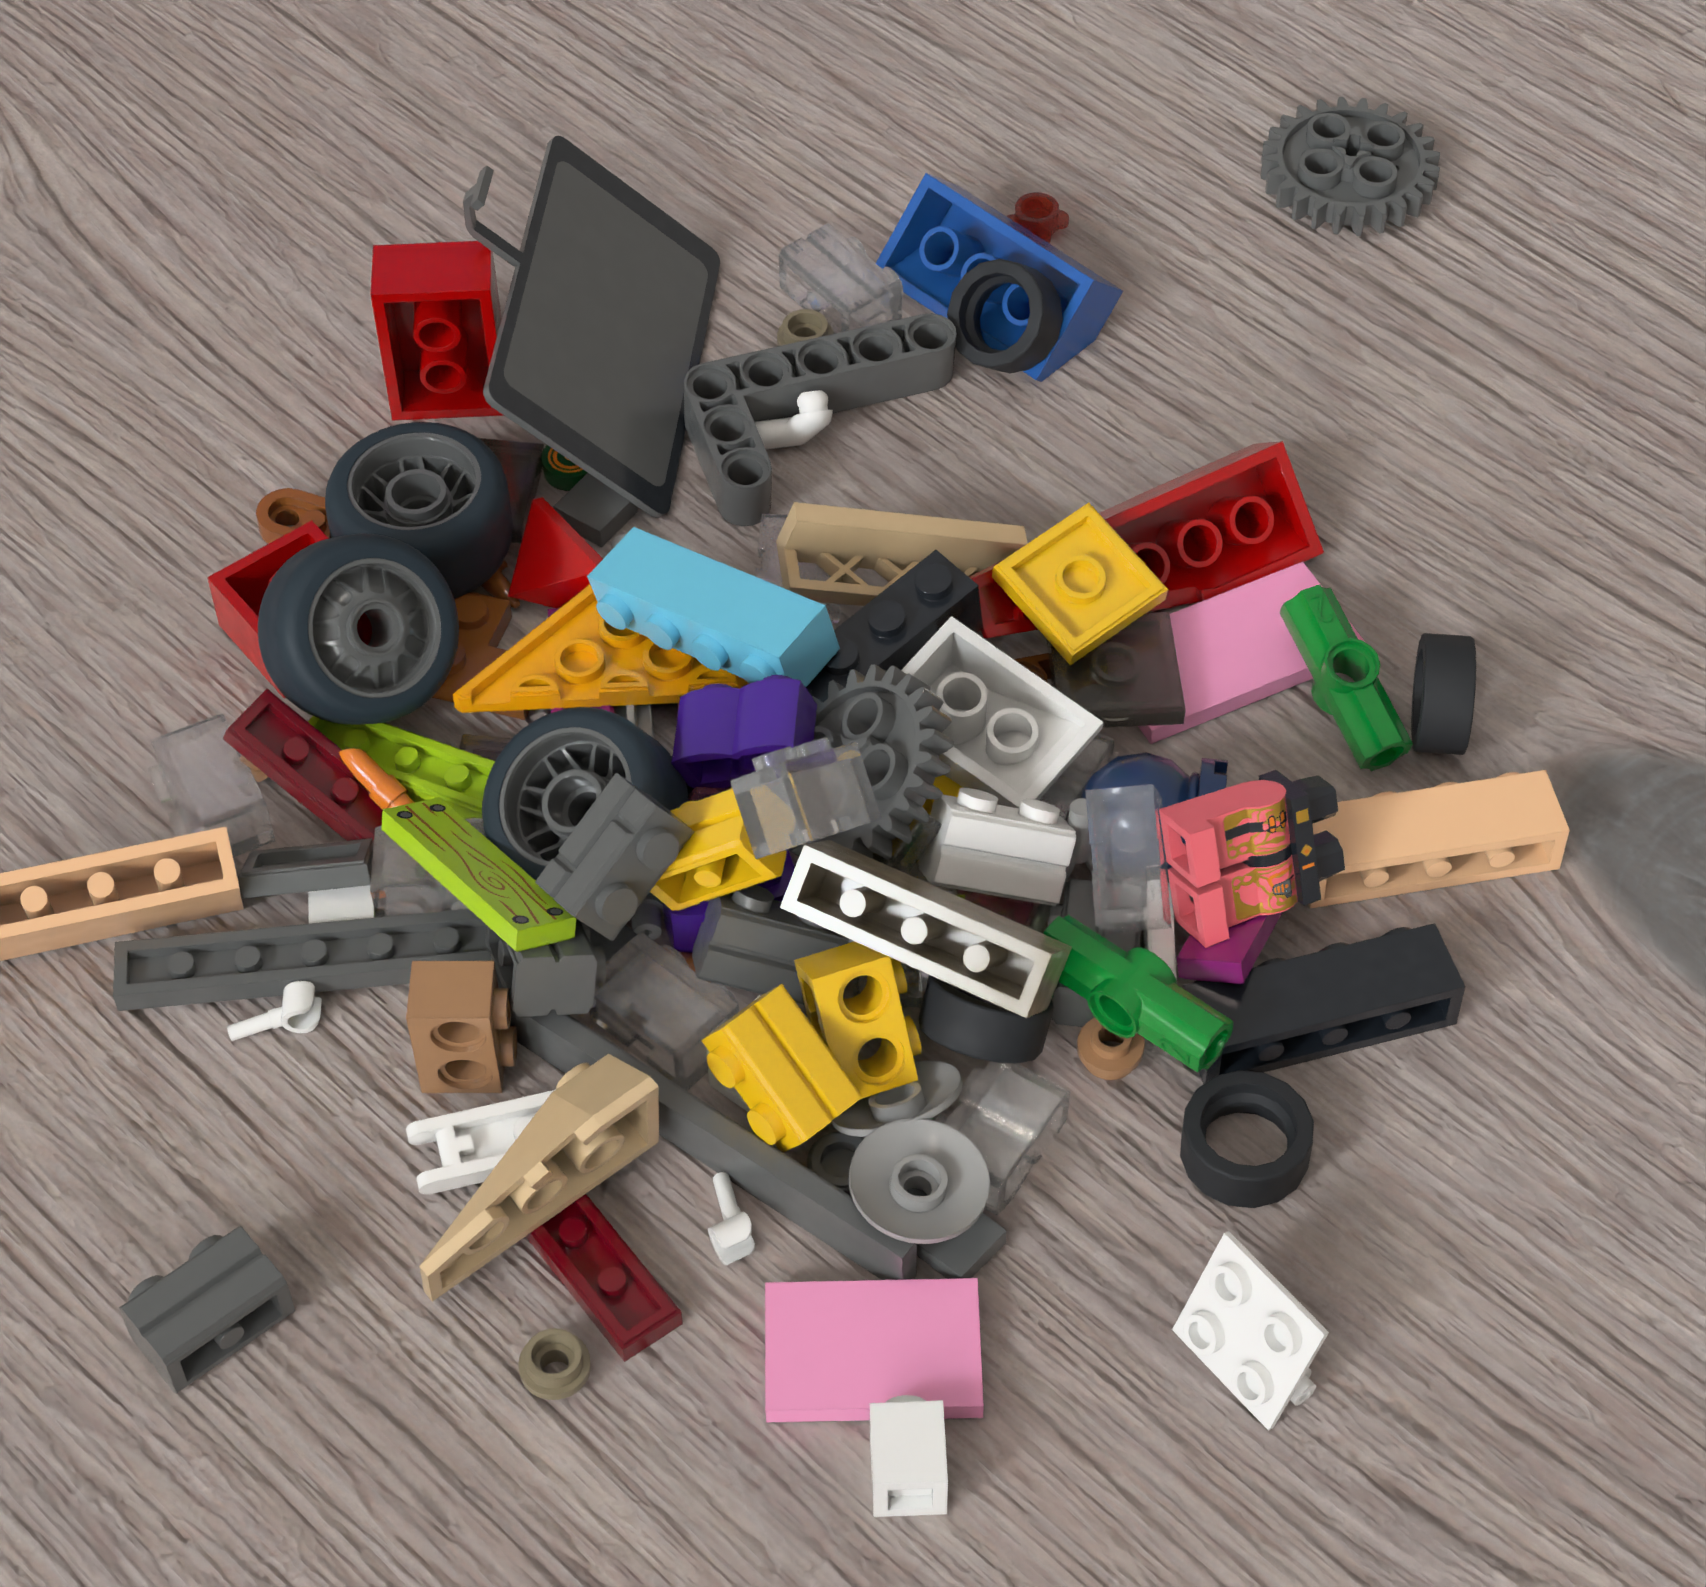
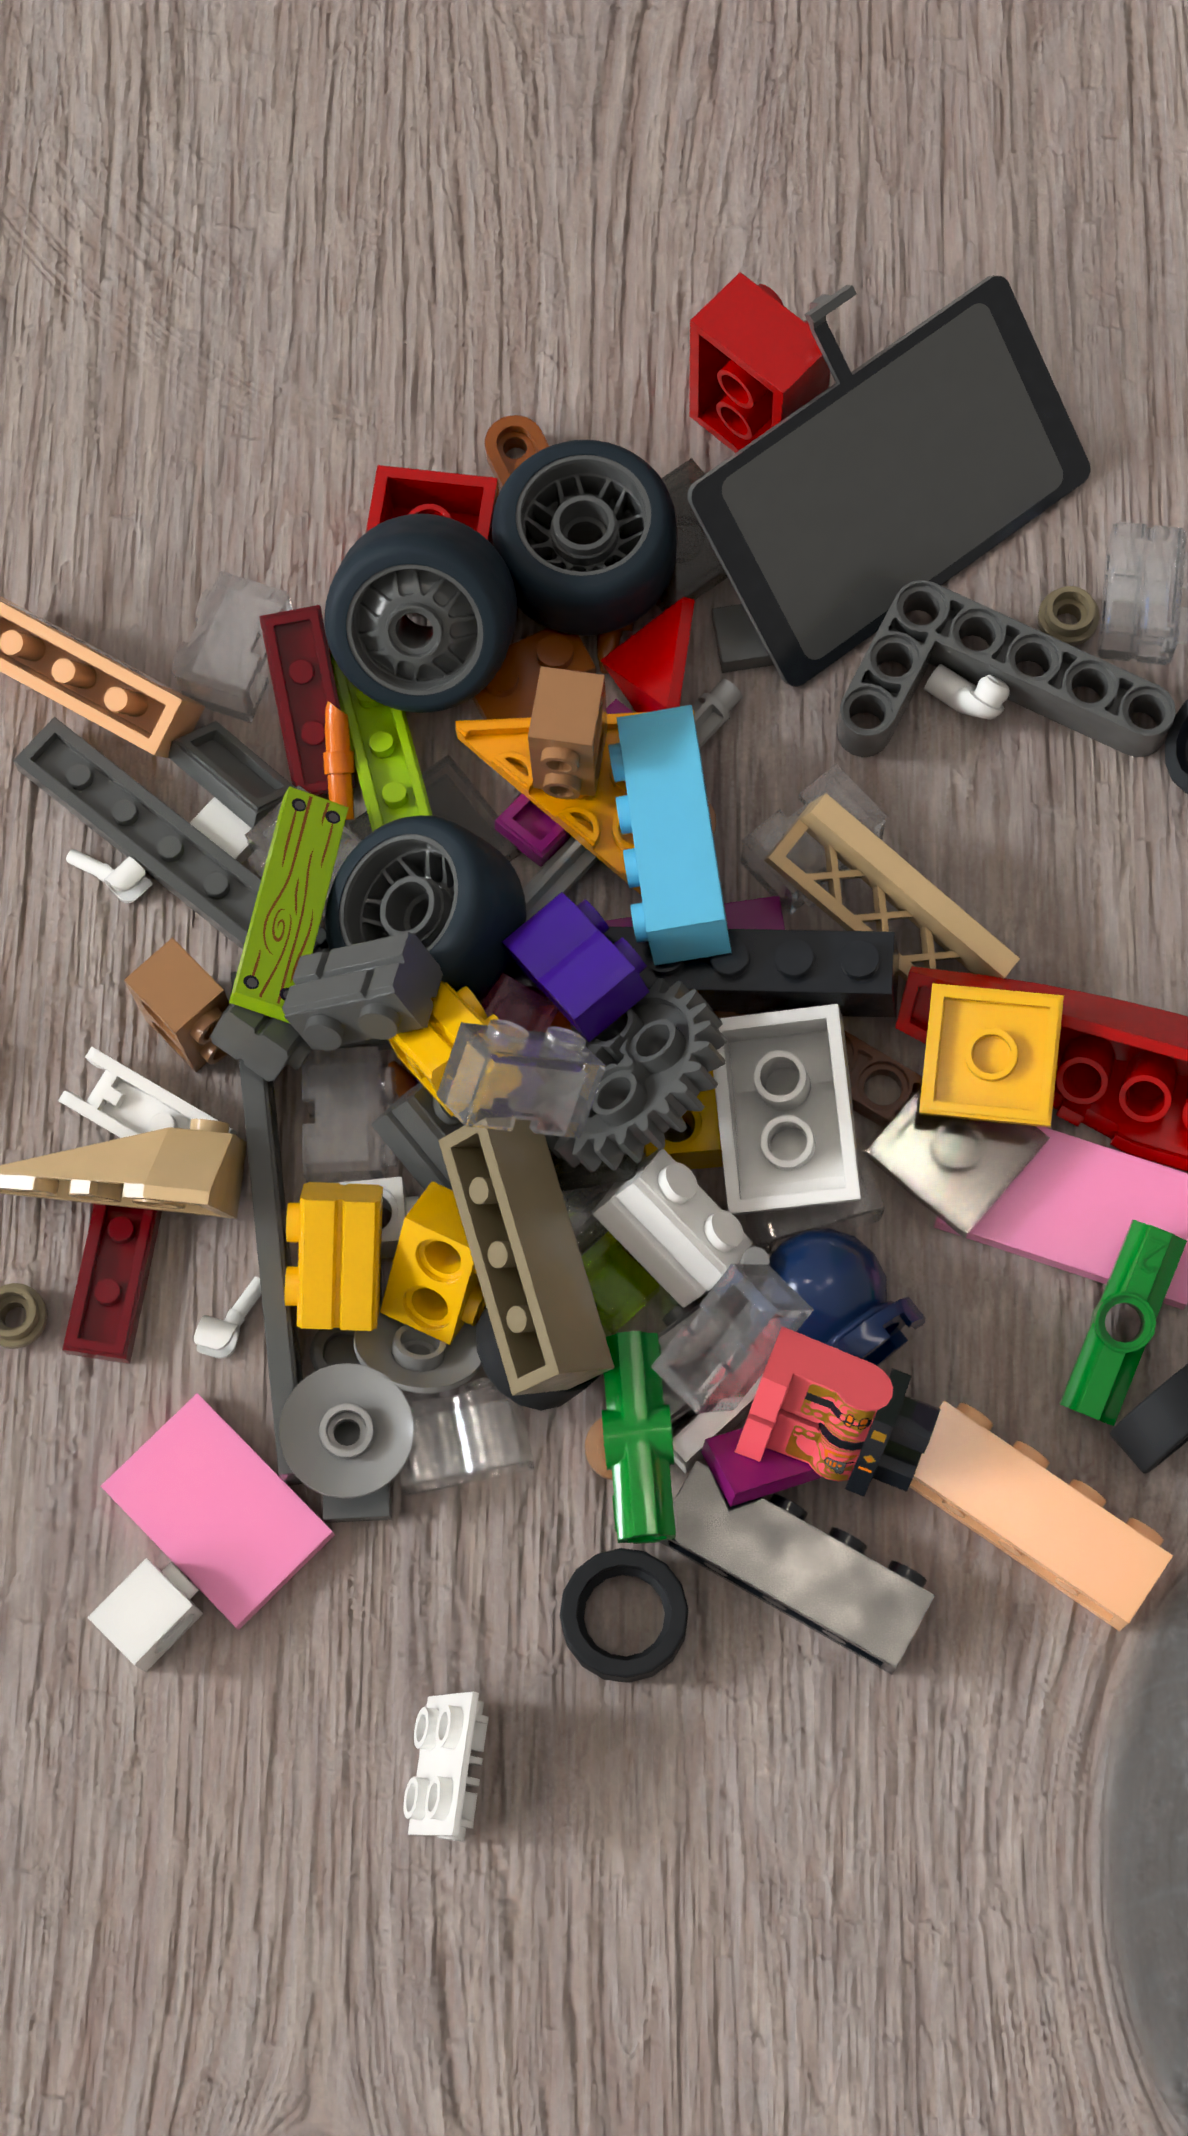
camera: 50 degrees right, 20 degrees up
none -> medium nougat brick [528,666,607,799]

